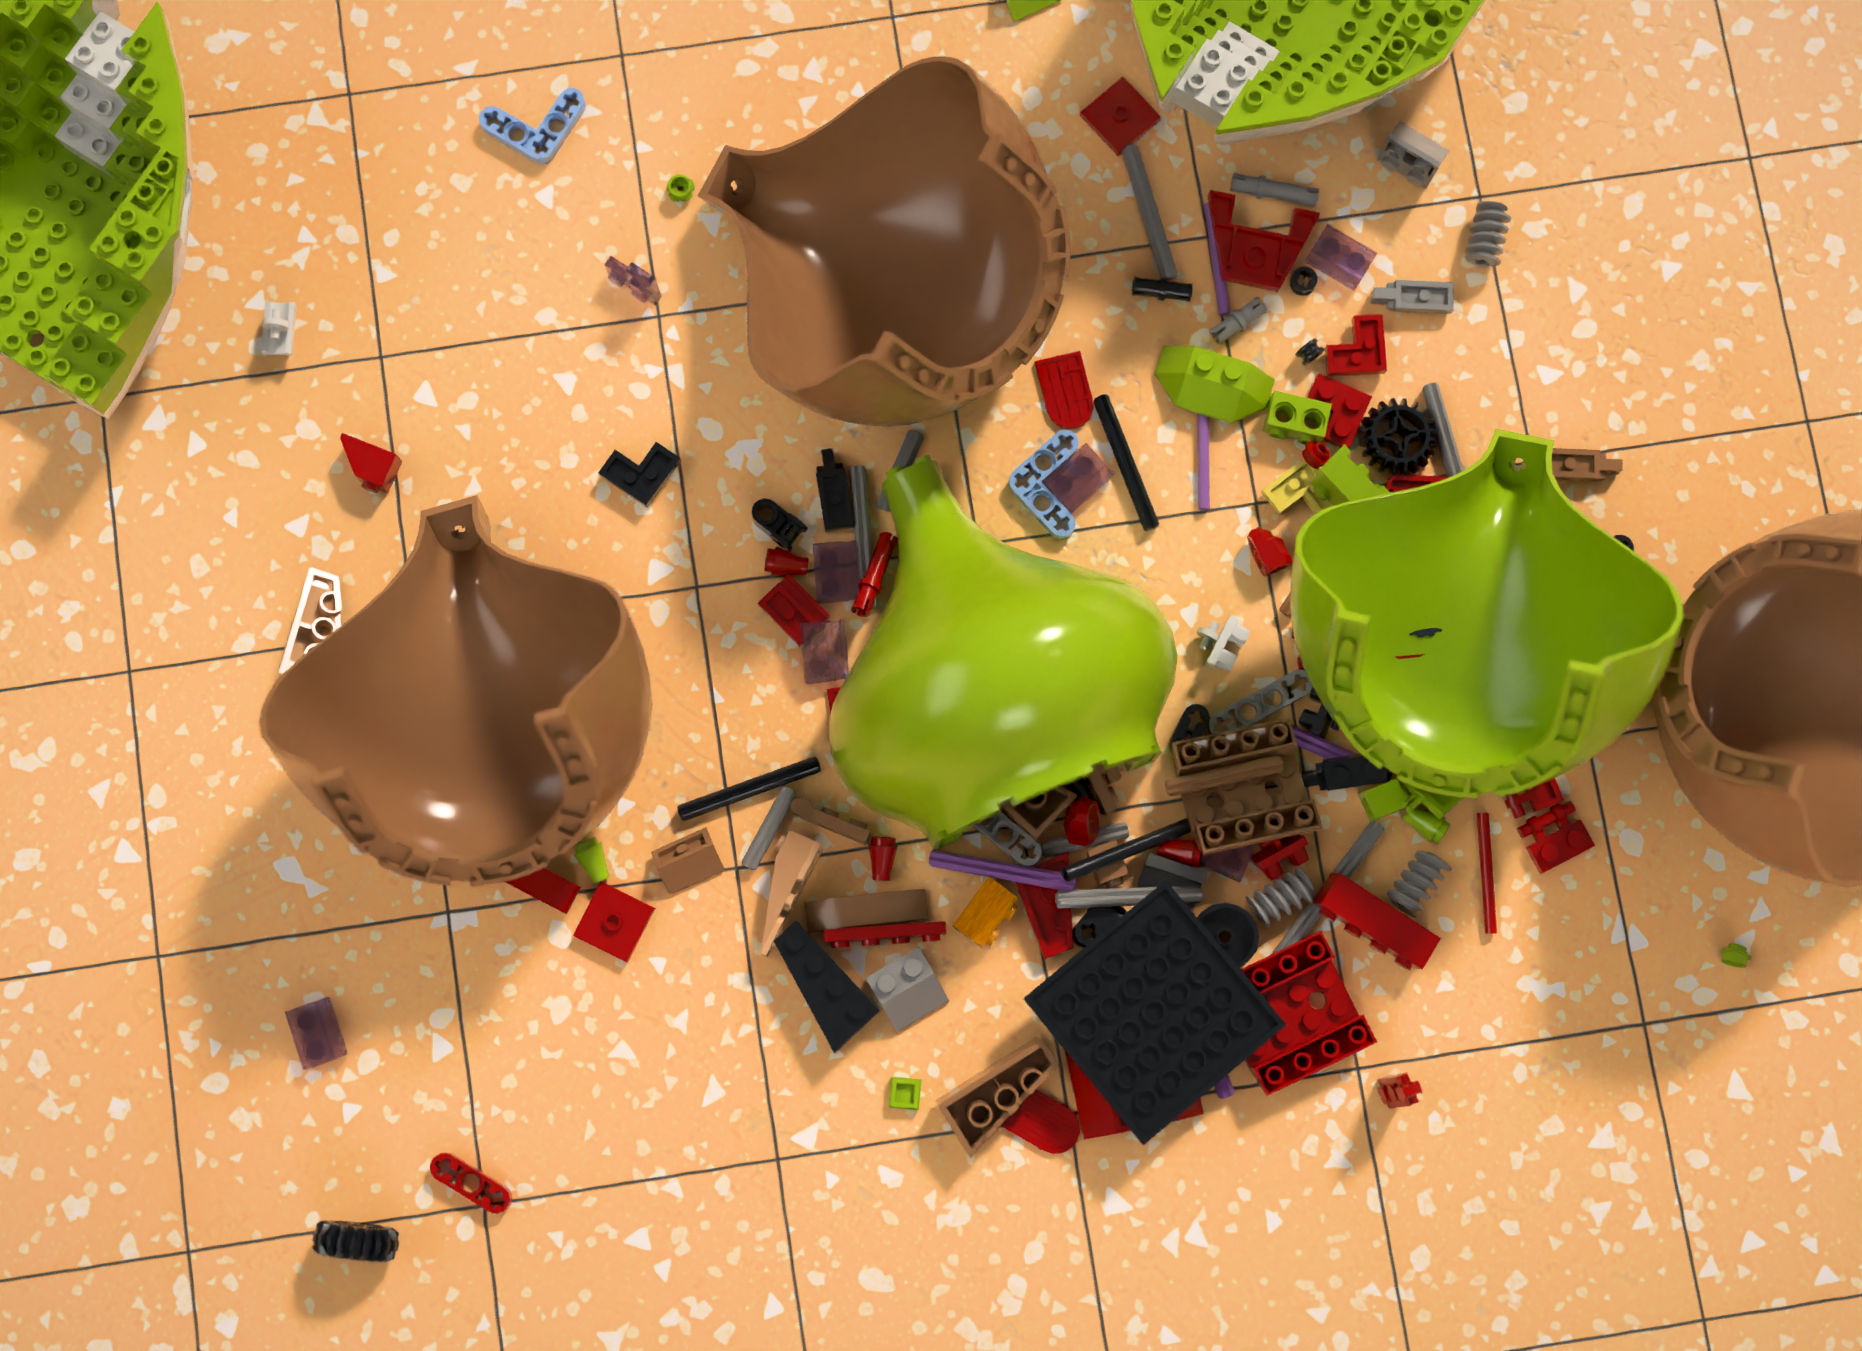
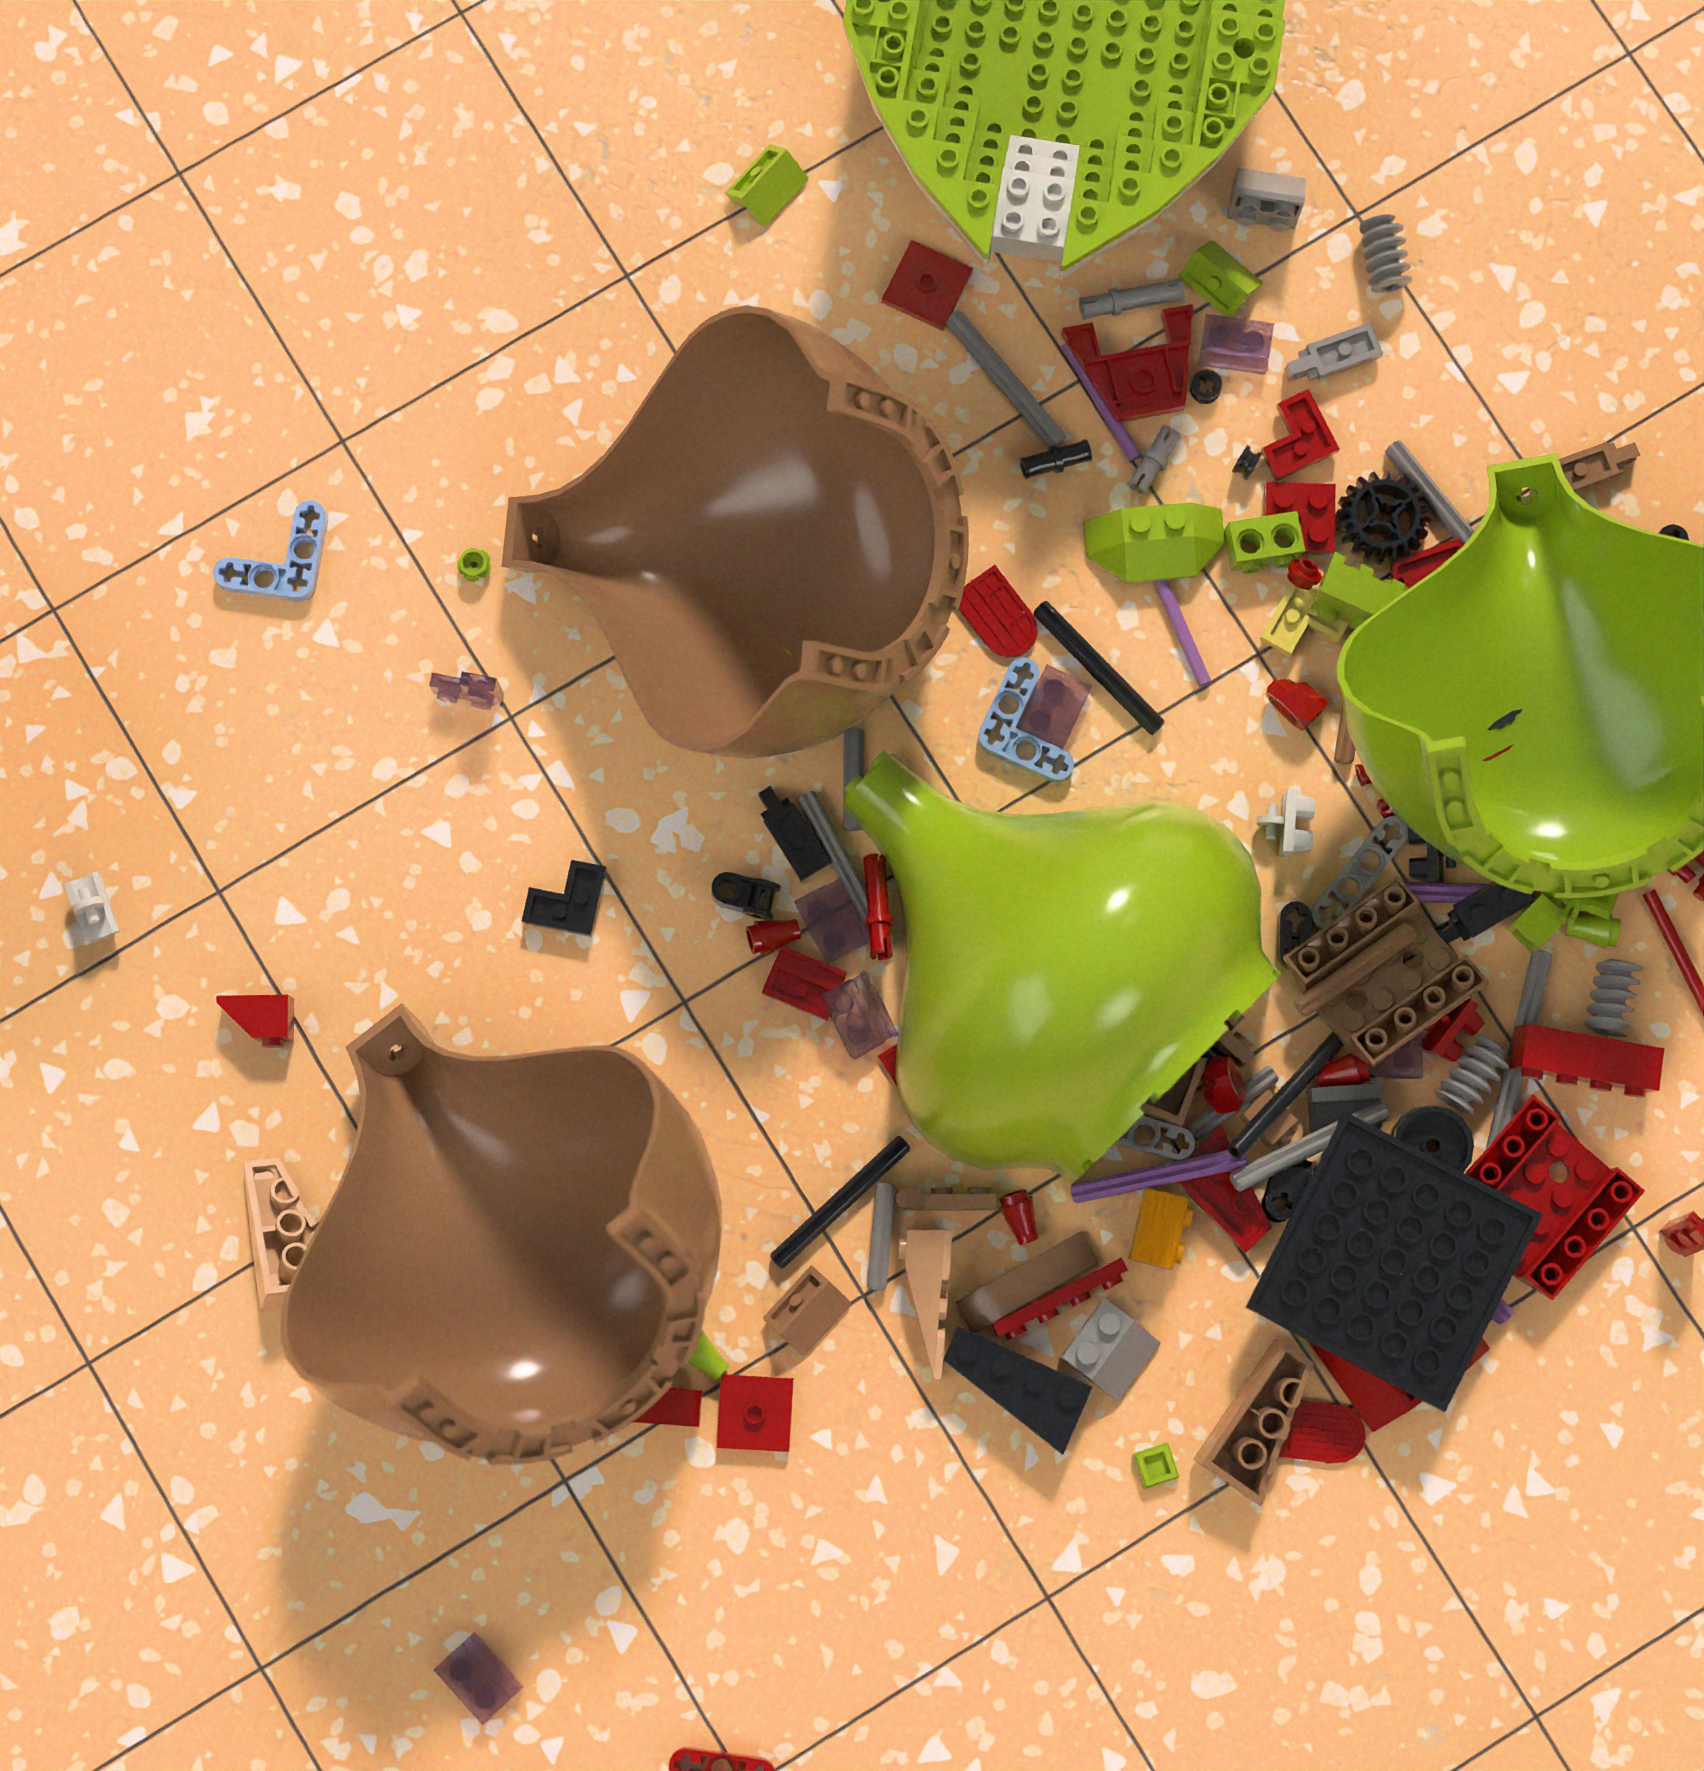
camera: 20 degrees left, 0 degrees up
none -> lime panel [1178,240,1263,319]

